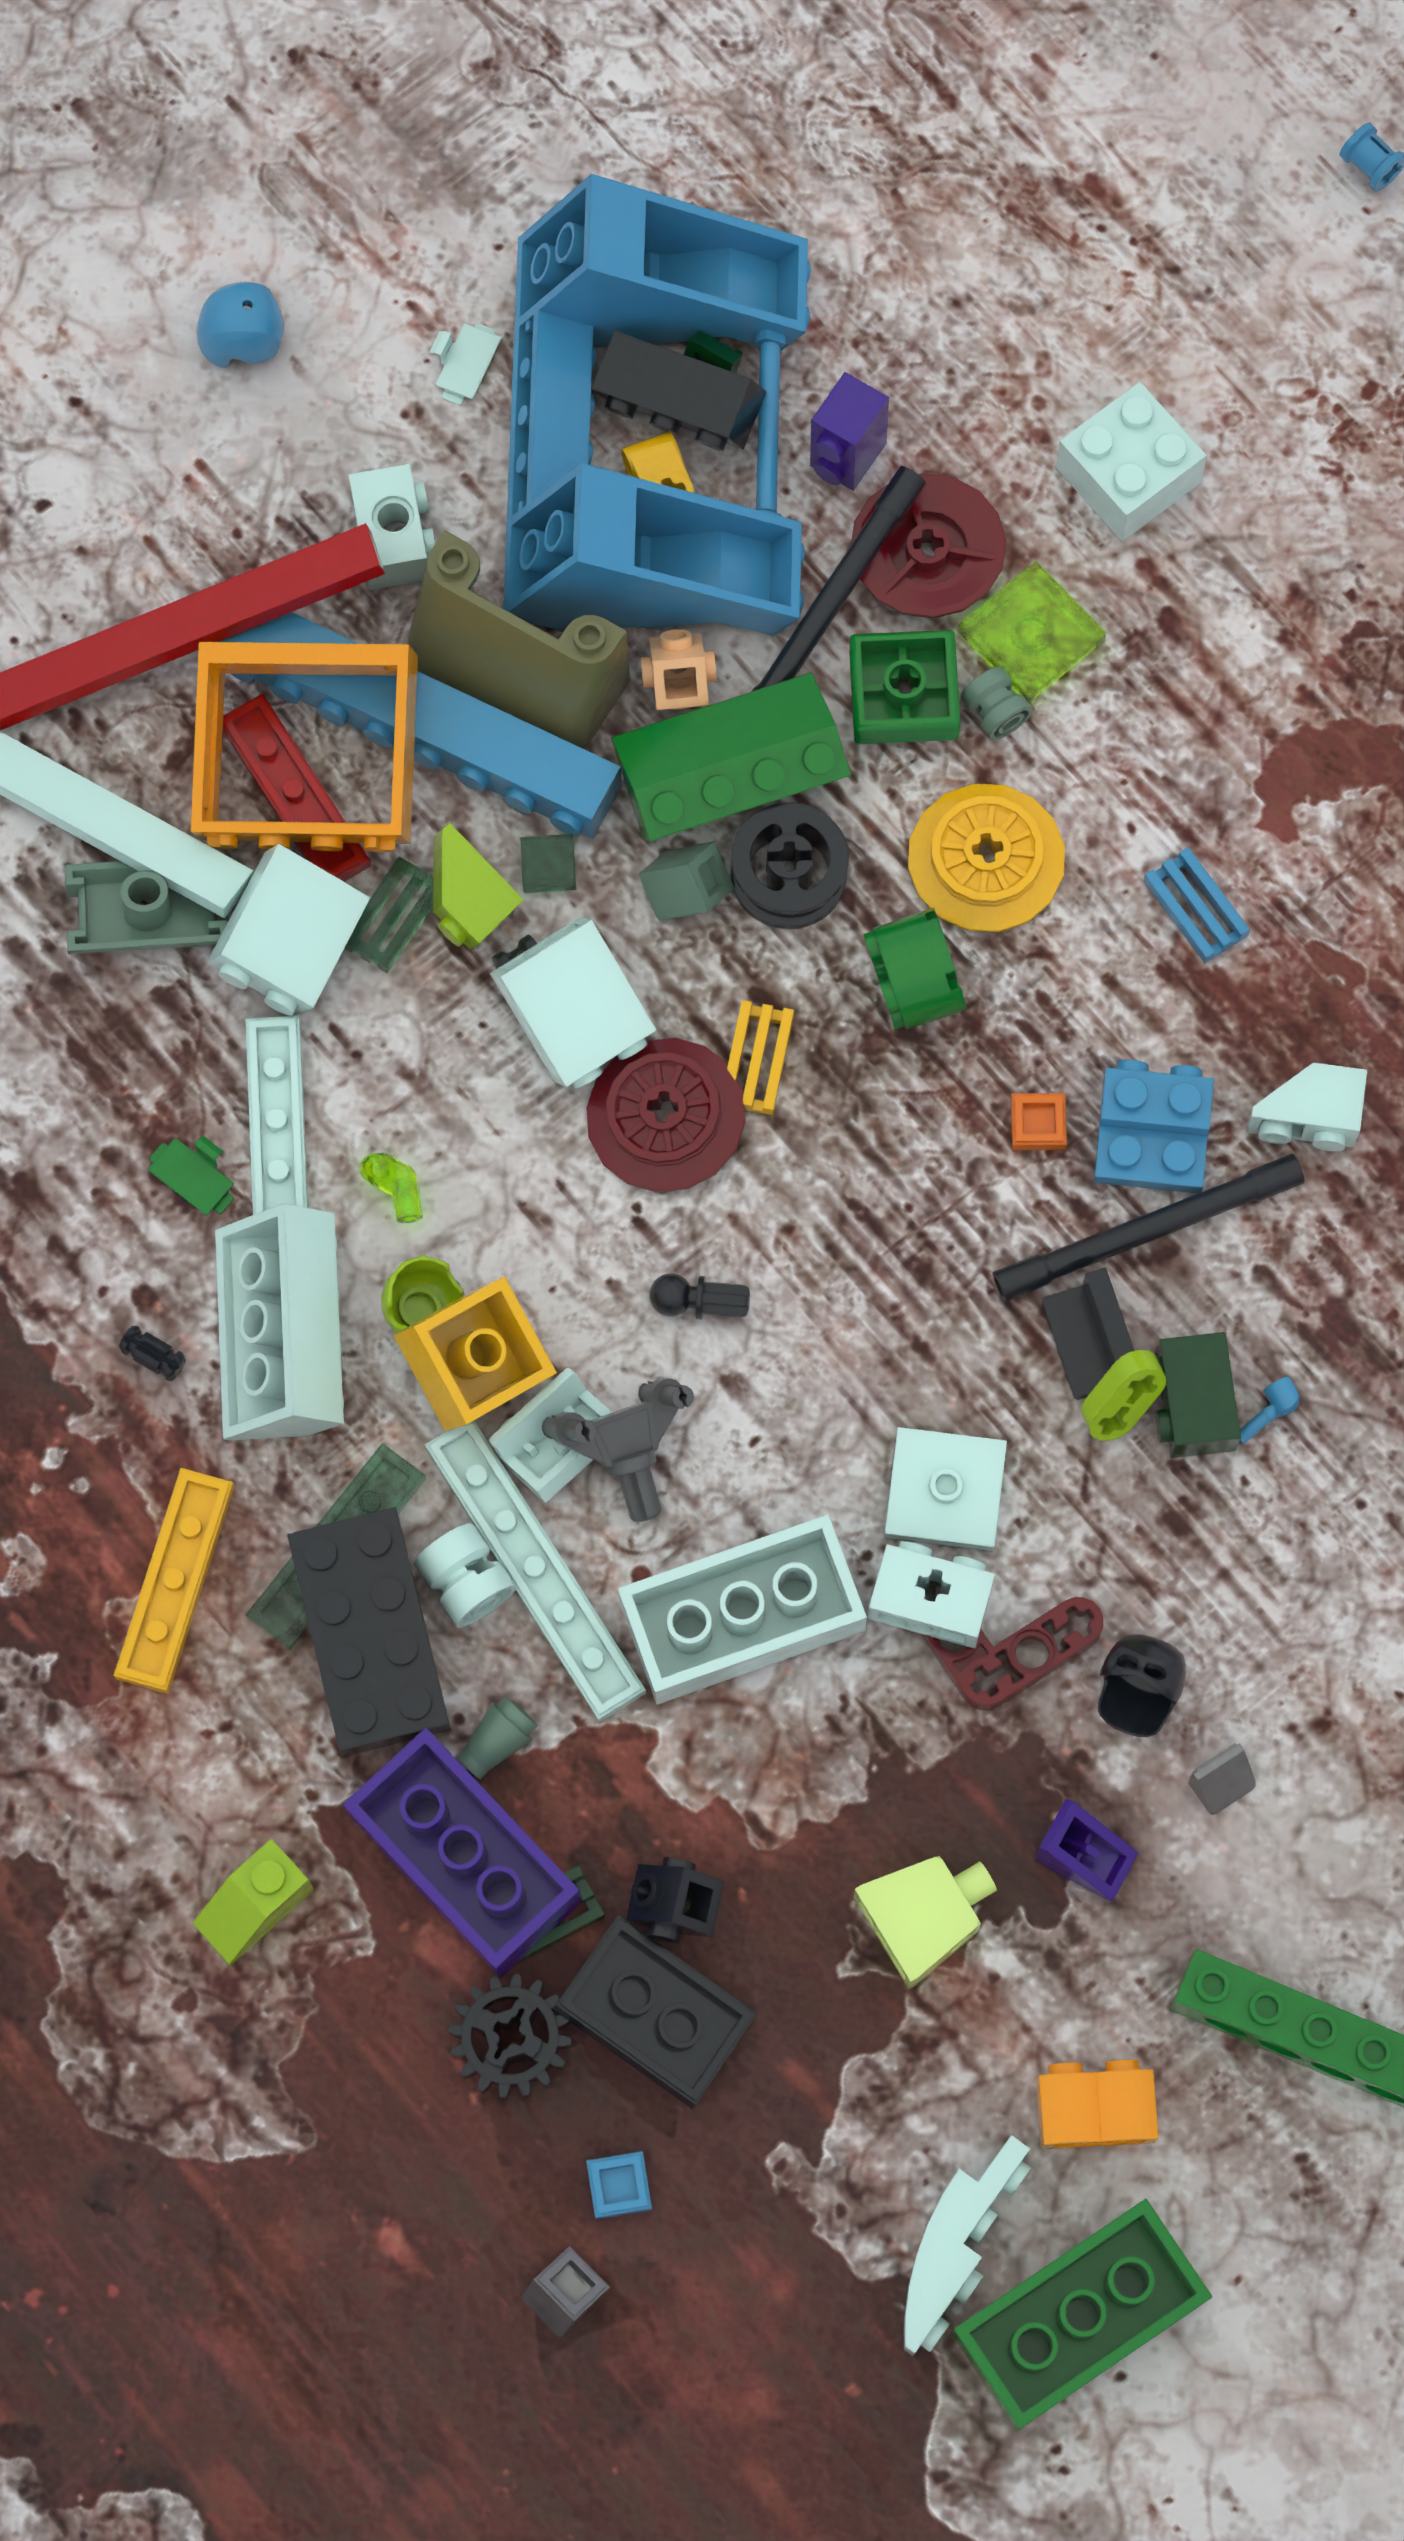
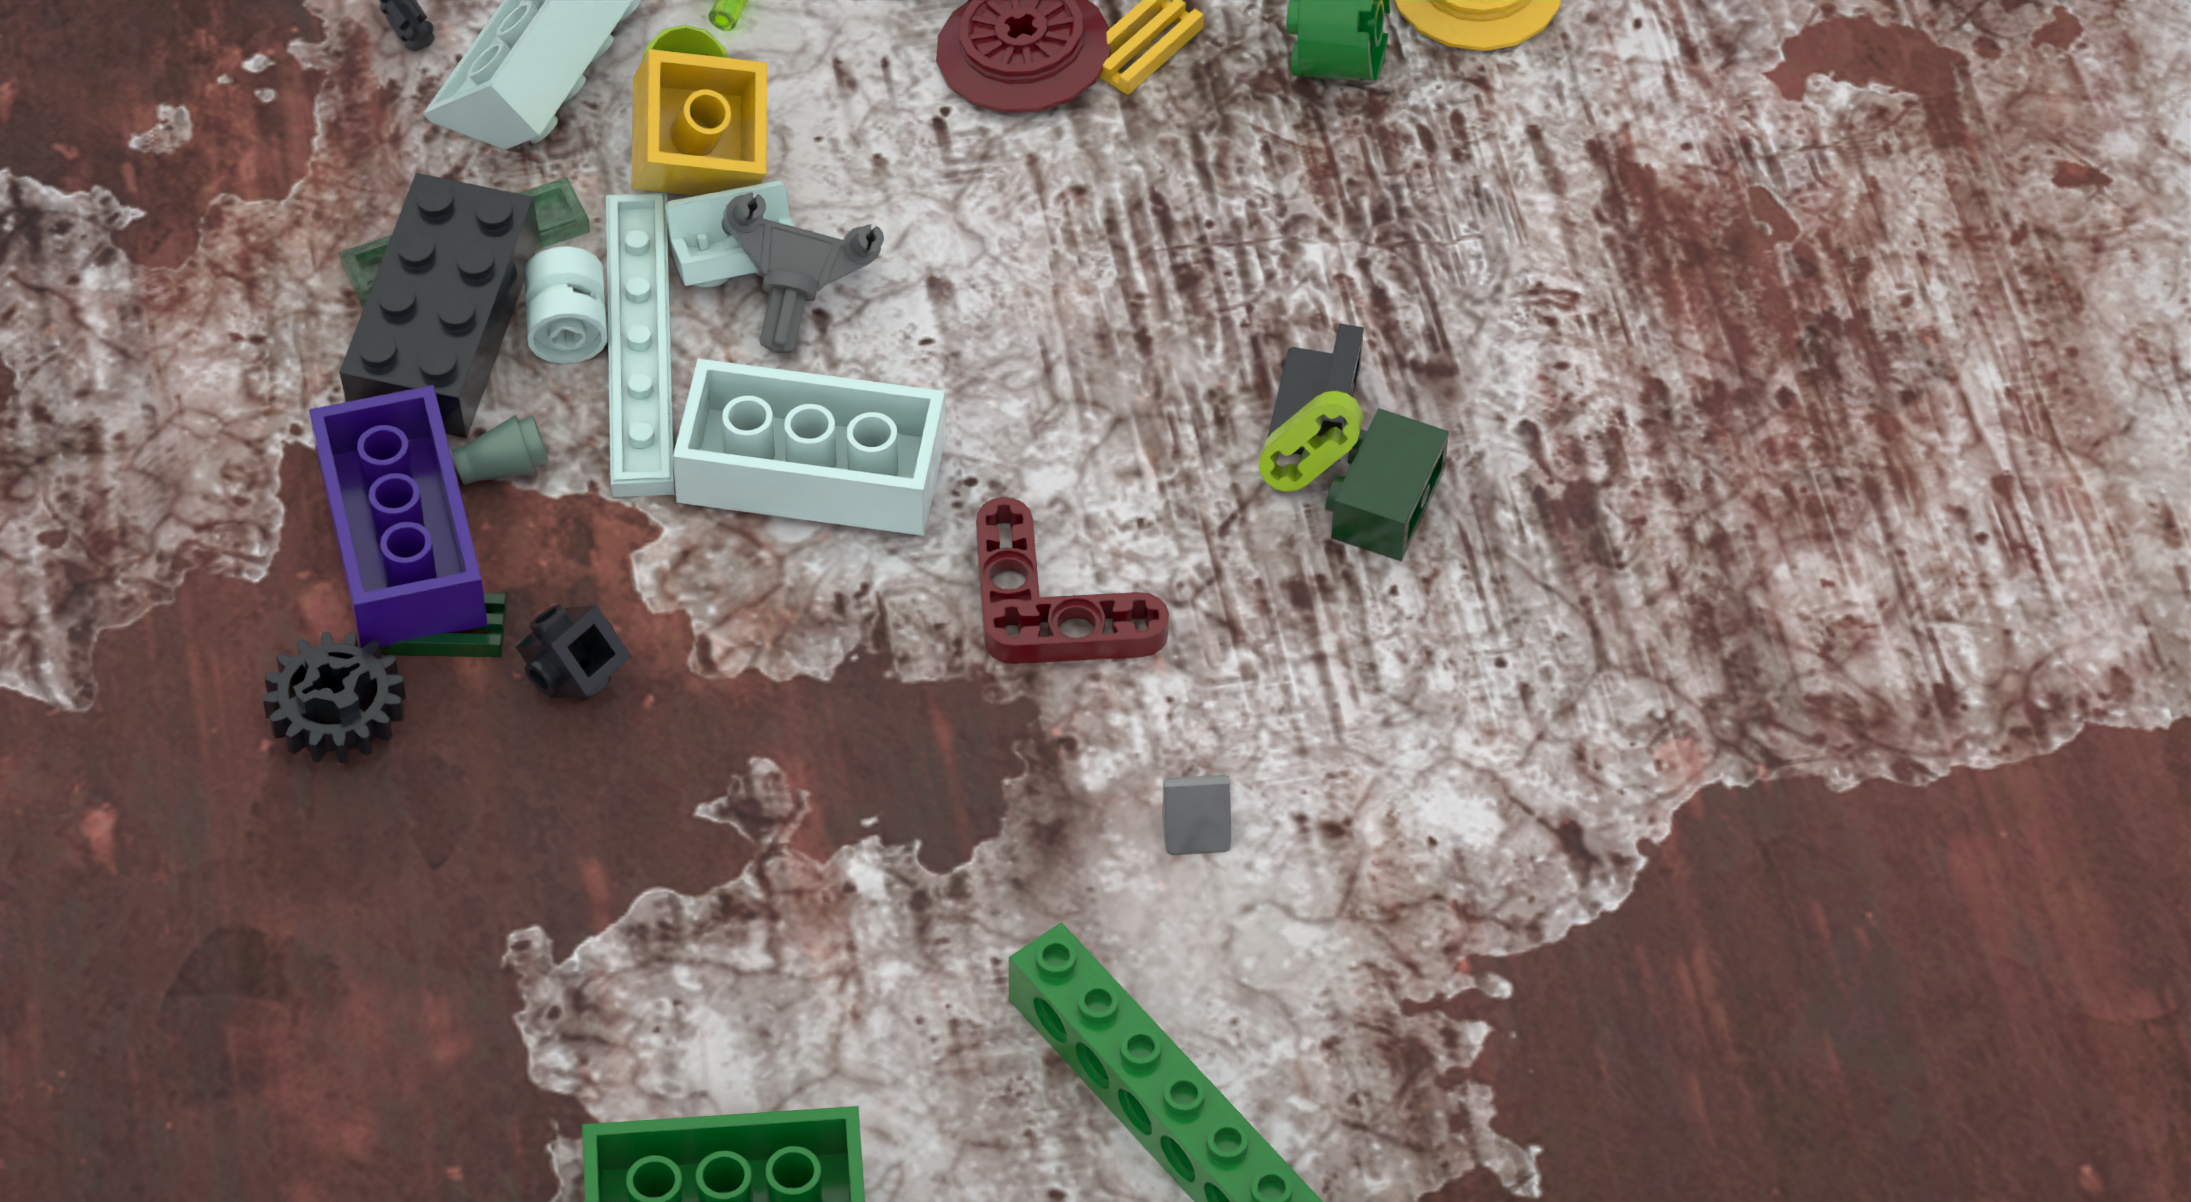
camera: 25 degrees right, 20 degrees down
yellow tile [114,1468,235,1694] -> none
lime slope [193,1838,315,1966] -> none
flat silver slope [521,2246,610,2337] -> none
black tile [552,1915,757,2109] -> none
dark azure tile [586,2151,652,2220] -> none
black axle [649,1273,750,1319] -> none
yellowish green torso [854,1856,997,1989] -> none
light aqua brick [868,1541,995,1649] -> none
light aqua plate [884,1427,1007,1551] -> none
light aqua slope [904,2135,1031,2356] -> none
black piece [992,1154,1305,1302] -> none
orange tile [1011,1093,1067,1151] -> none
dark purple slope [1035,1799,1139,1902] -> none
light orange brick [1036,2060,1159,2149] -> none
dark azure plate [1094,1060,1214,1193] -> none
black helmet [1098,1634,1186,1737] -> none
dark azure tile [1143,847,1250,964] -> none
dark azure hand [1240,1377,1300,1444] -> none
light aqua slope [1247,1063,1367,1151] -> none

